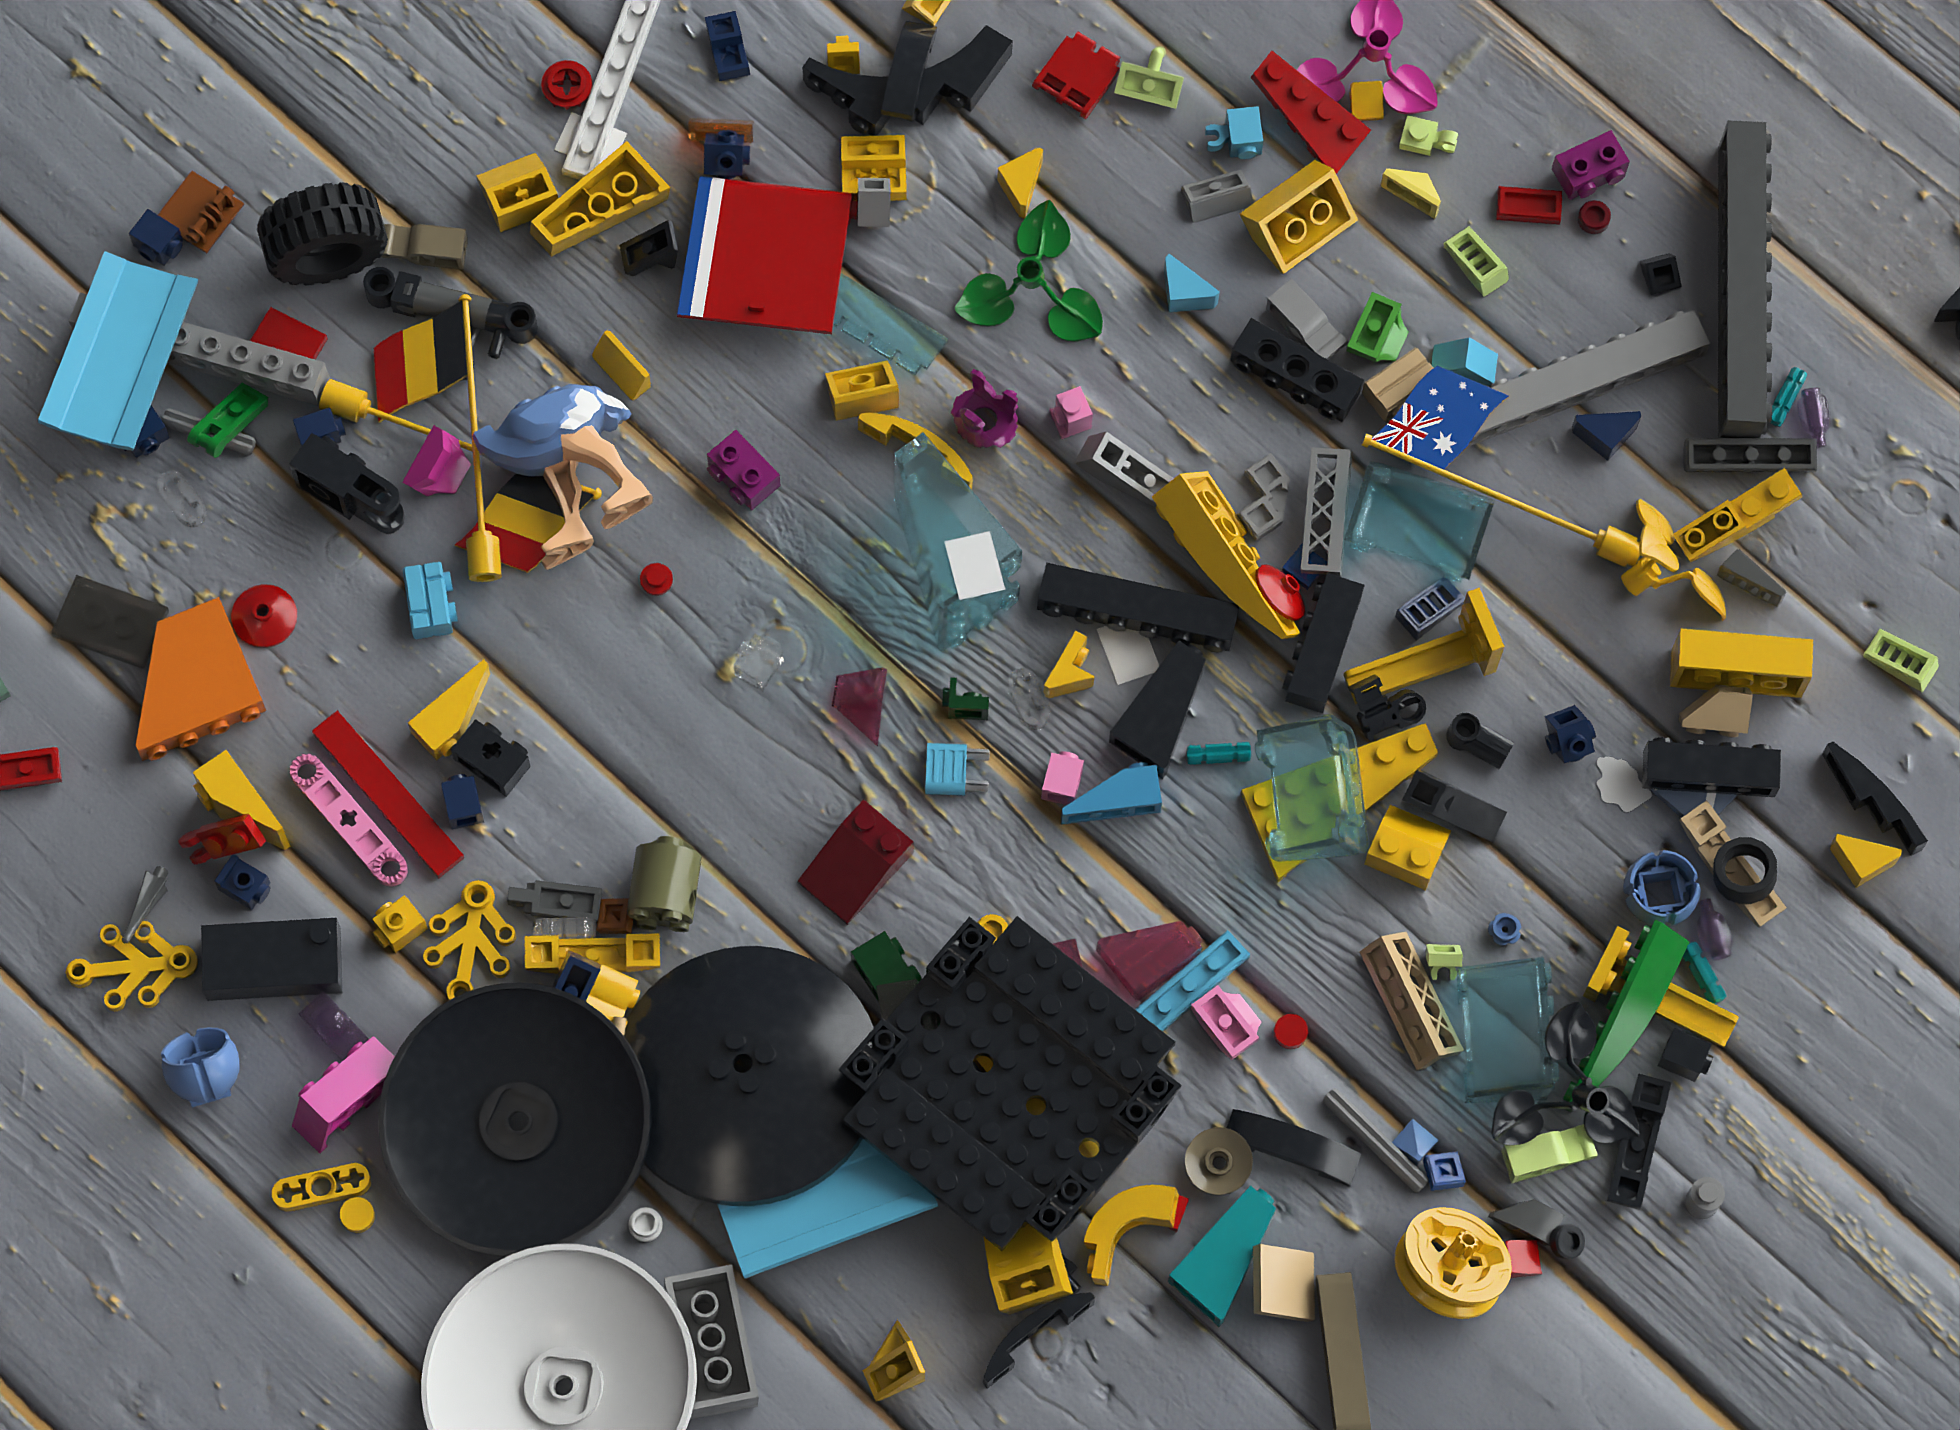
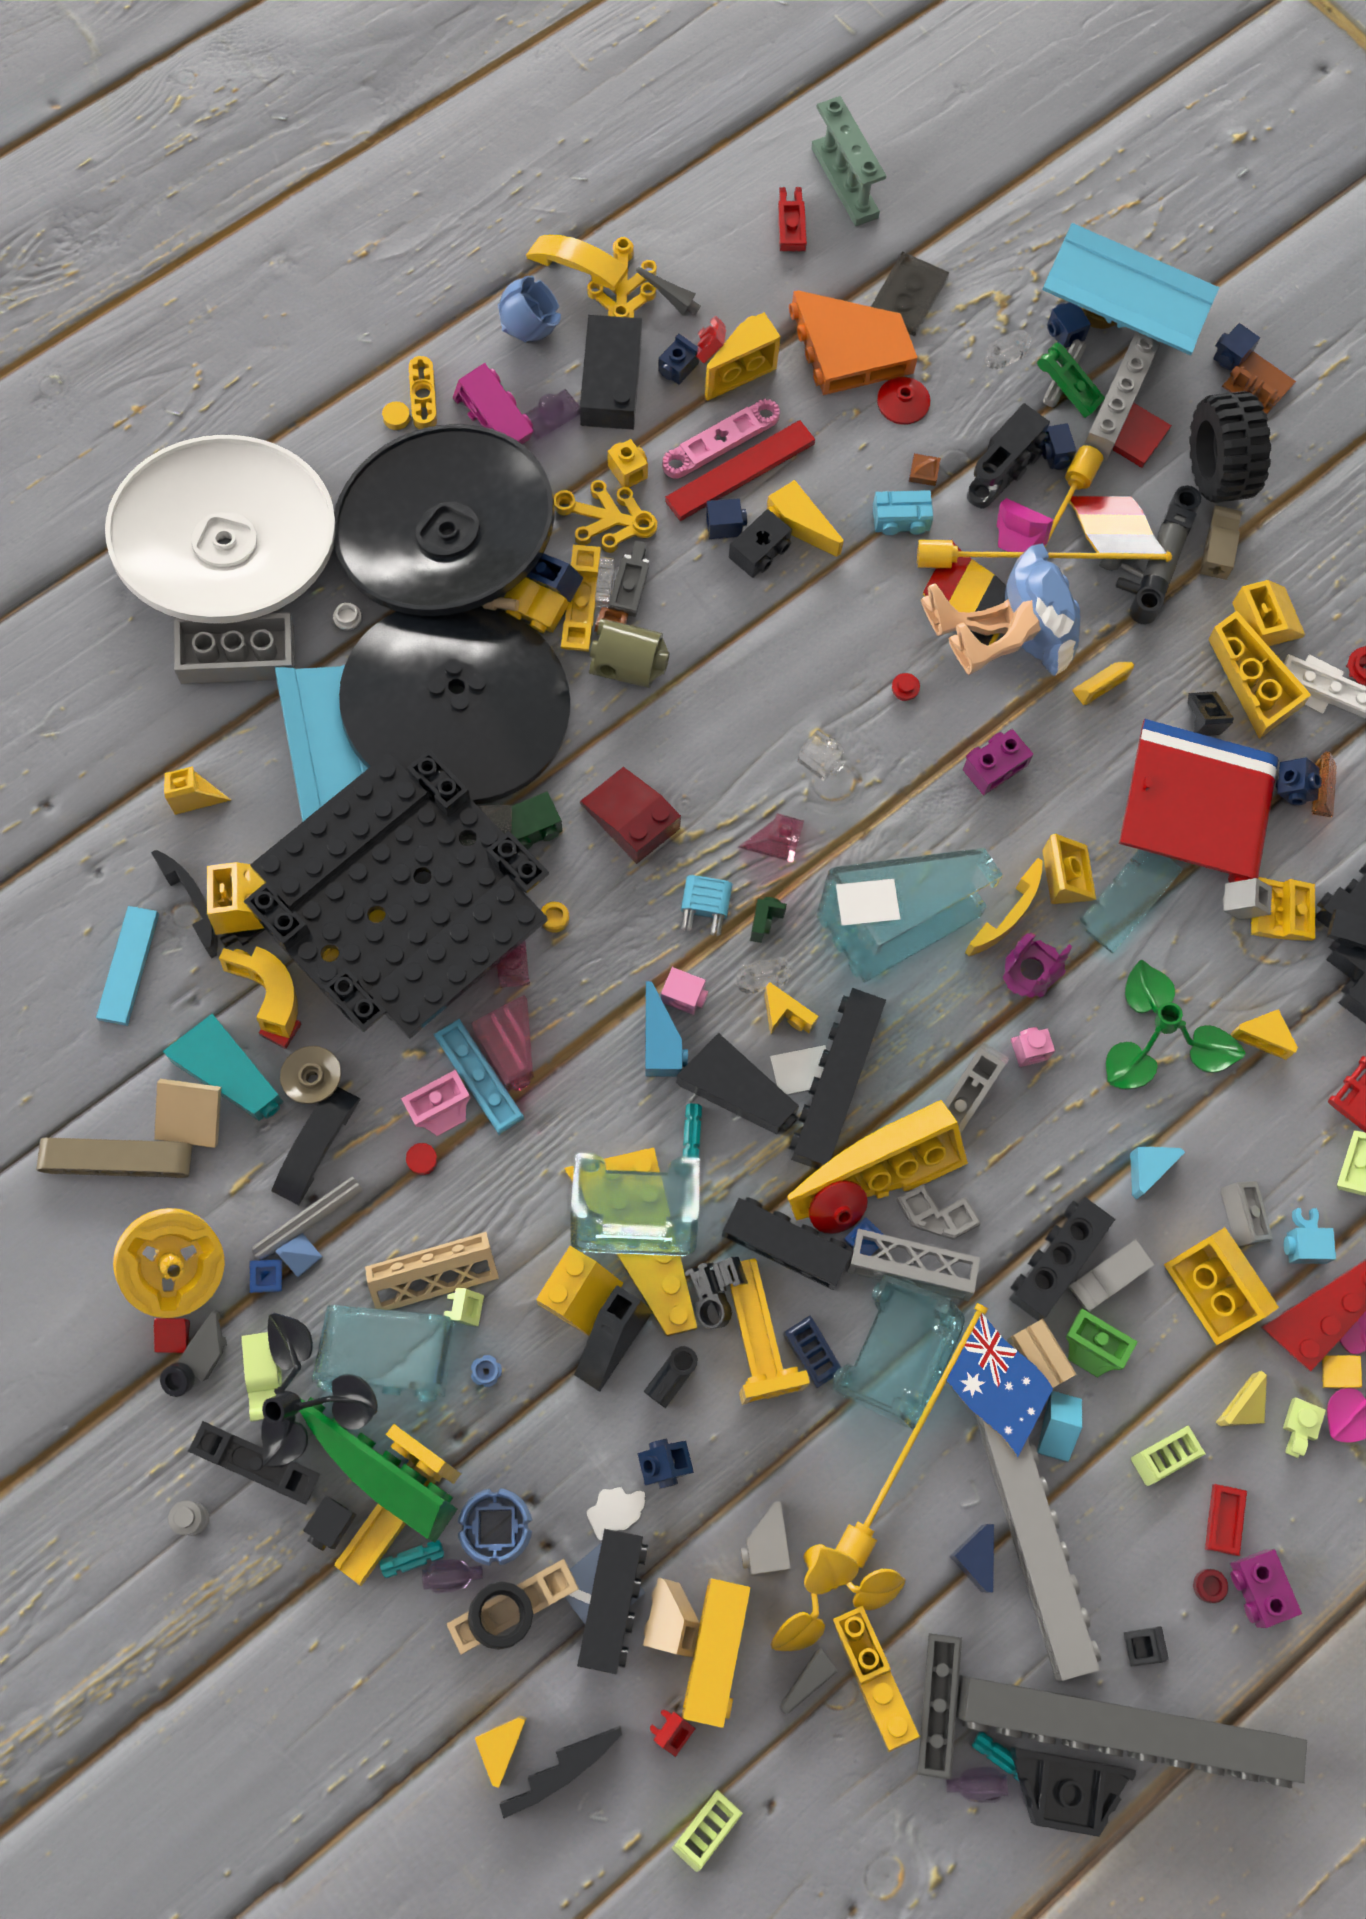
camera: 95 degrees right, 0 degrees up
none -> medium azure tile [96,906,159,1026]
none -> yellow slope [526,235,628,290]
none -> red tile [650,1710,696,1757]
none -> light grey slope [740,1501,791,1575]
none -> dark orange tile [909,453,941,486]
none -> black wing [1011,1747,1136,1837]

